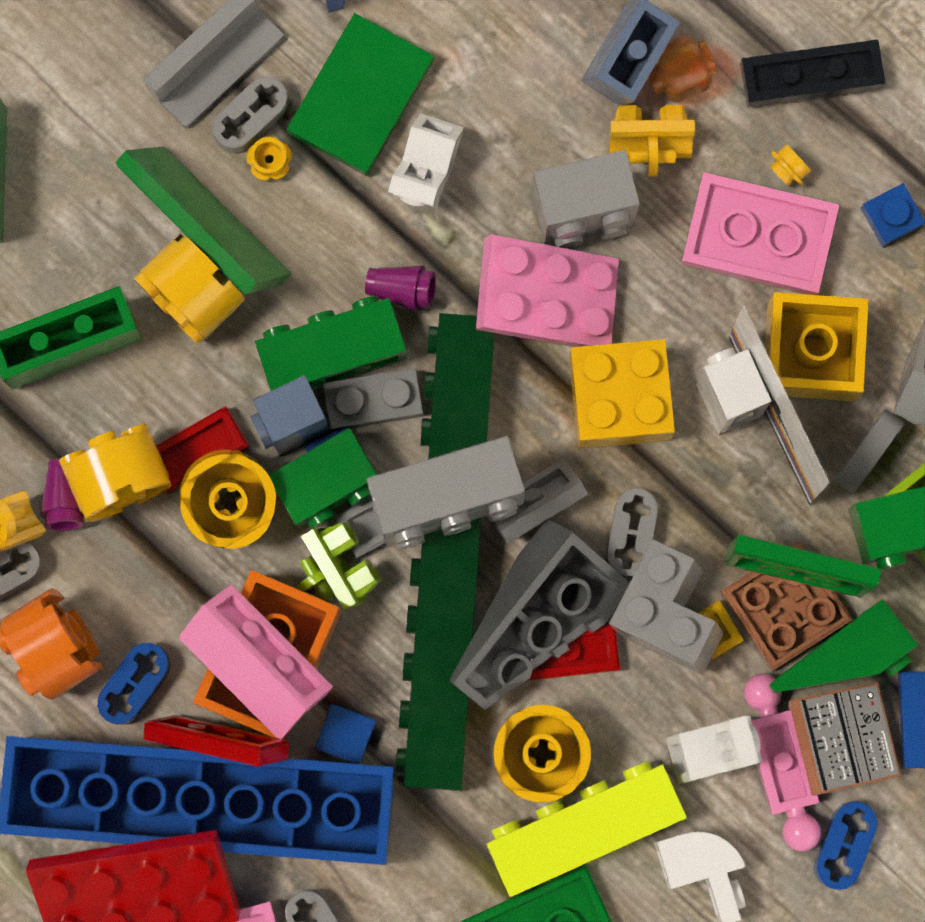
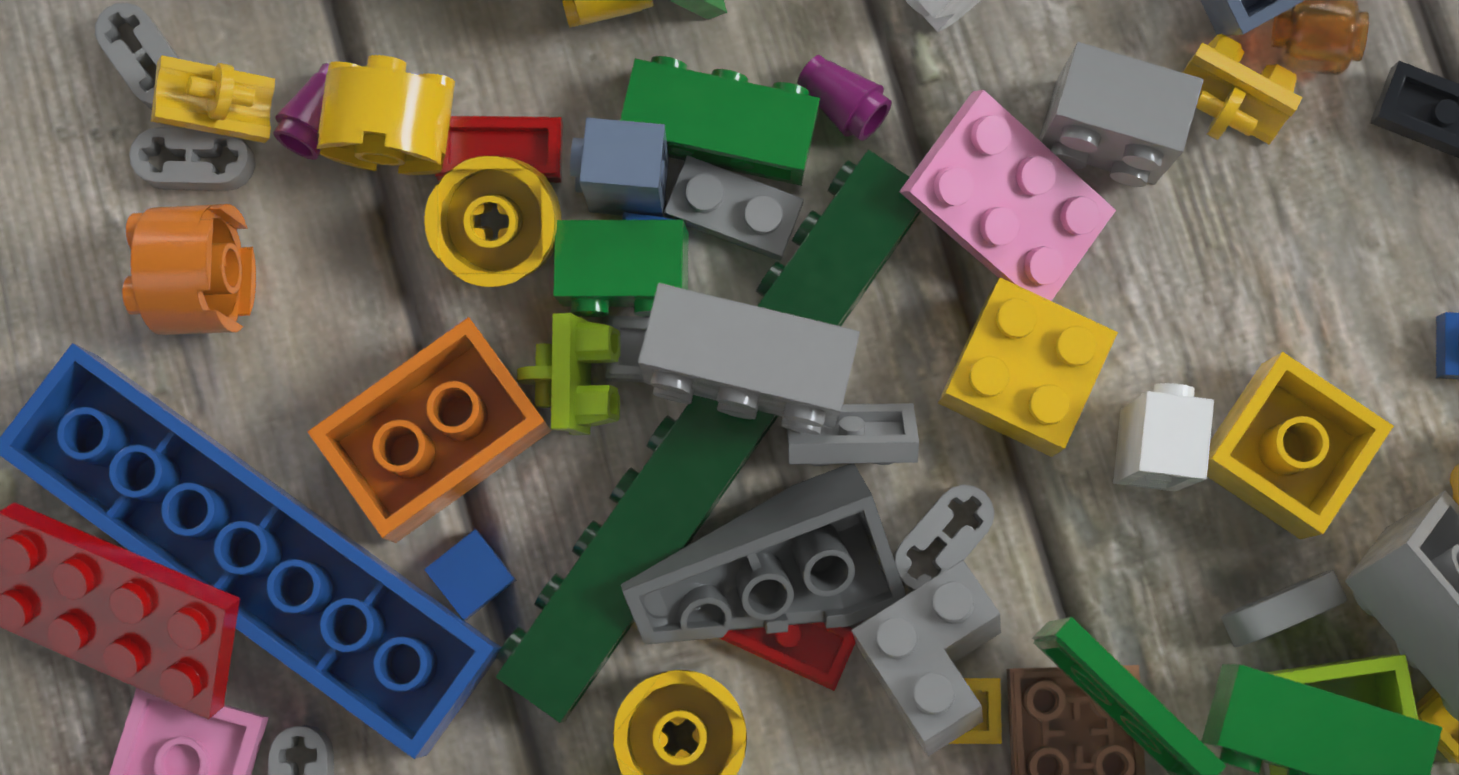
camera: 30 degrees right, 0 degrees up
blue beam [97,643,171,725] -> none
red tile [143,715,289,767] -> none
bright pink panel [179,584,333,739] -> none
bright pink plate [681,172,839,295] -> none
white sticker [729,305,829,505] -> none
yellow plate [769,144,812,186] -> none

